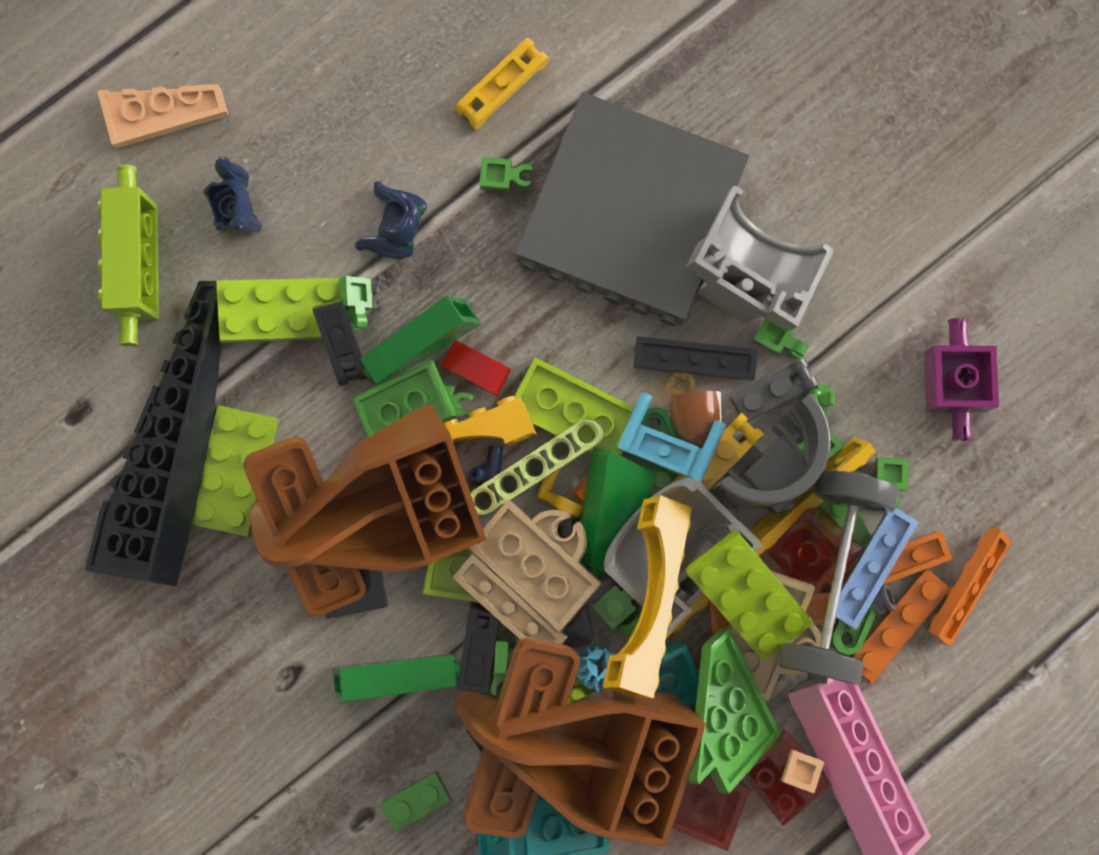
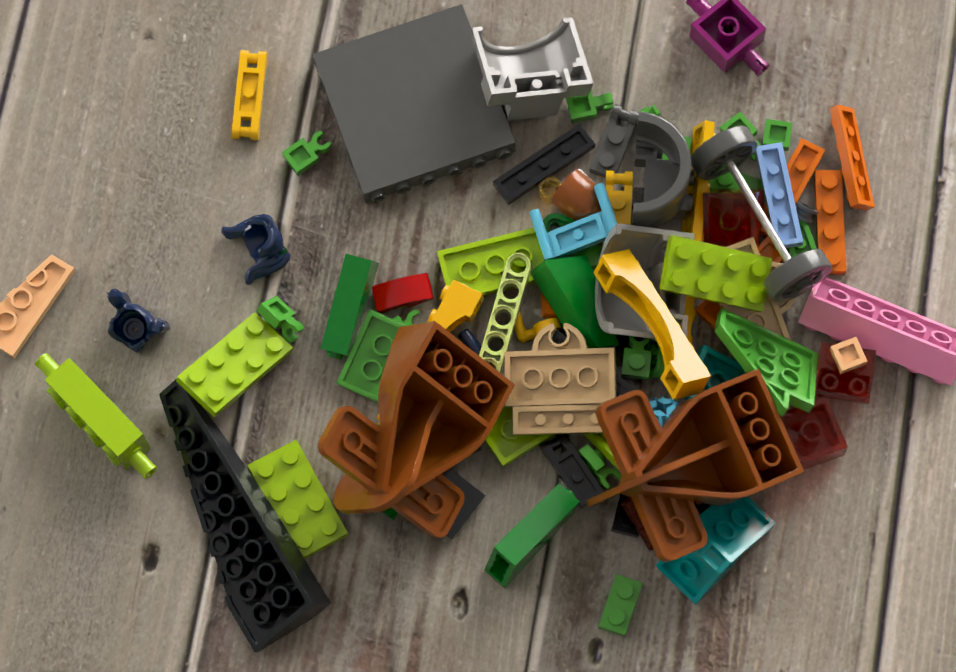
camera: 40 degrees left, 10 degrees down
black plate [312,298,367,386] -> none
none -> bright green plate [762,119,793,151]

